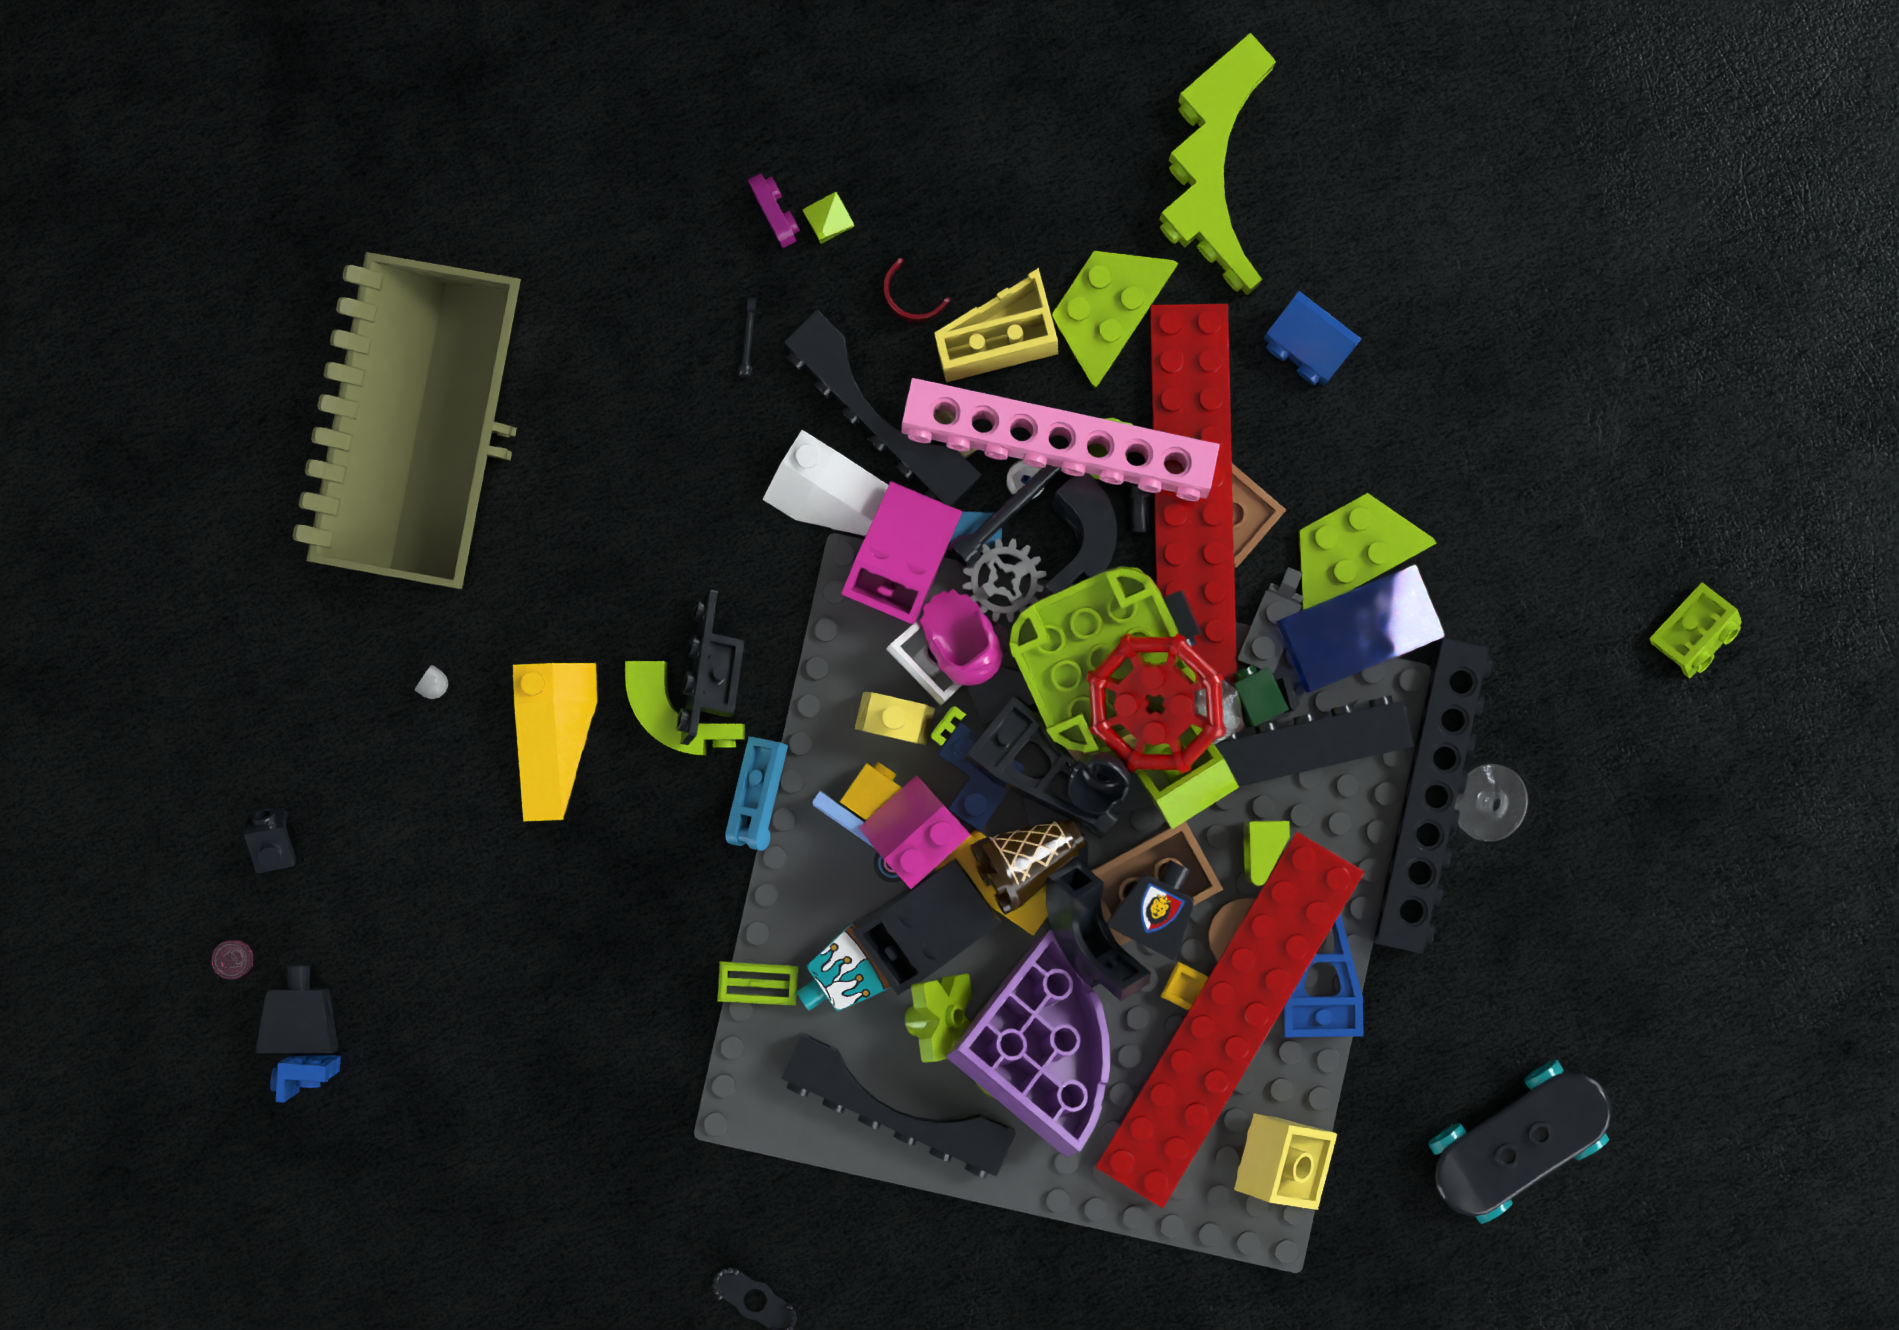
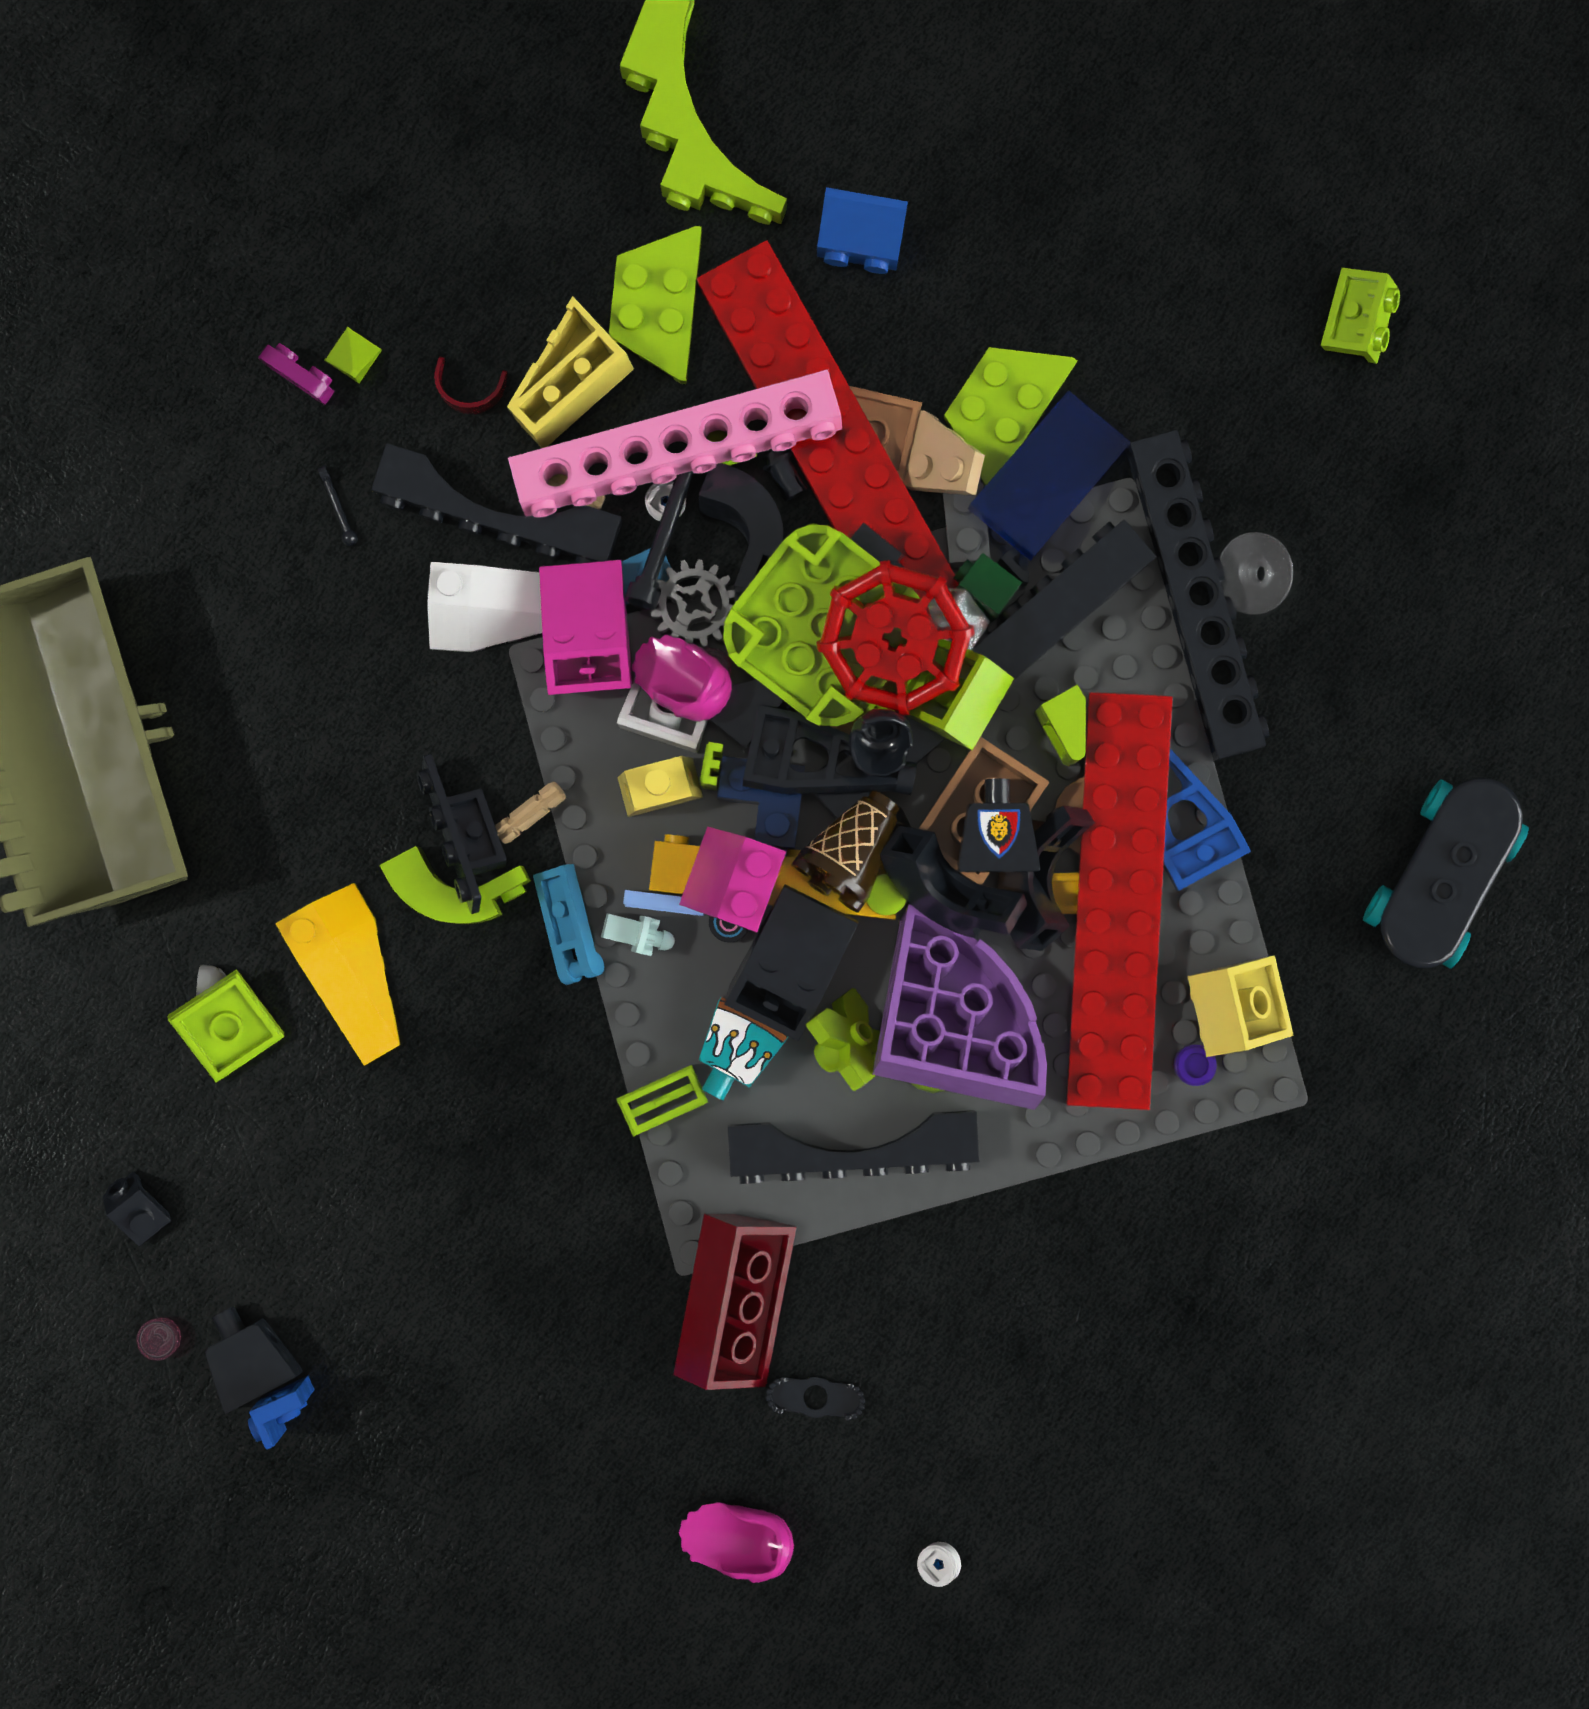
camera: 30 degrees left, 0 degrees up
none -> lime tile [168,969,285,1083]
none -> tan axle [495,782,566,844]
none -> light aqua piece [601,913,675,956]
none -> dark red slope [673,1214,797,1390]
none -> lime tile [866,874,907,916]
none -> tan wing [904,411,985,496]
none -> black arch [998,805,1095,951]
none -> dark purple tile [1174,1044,1217,1086]

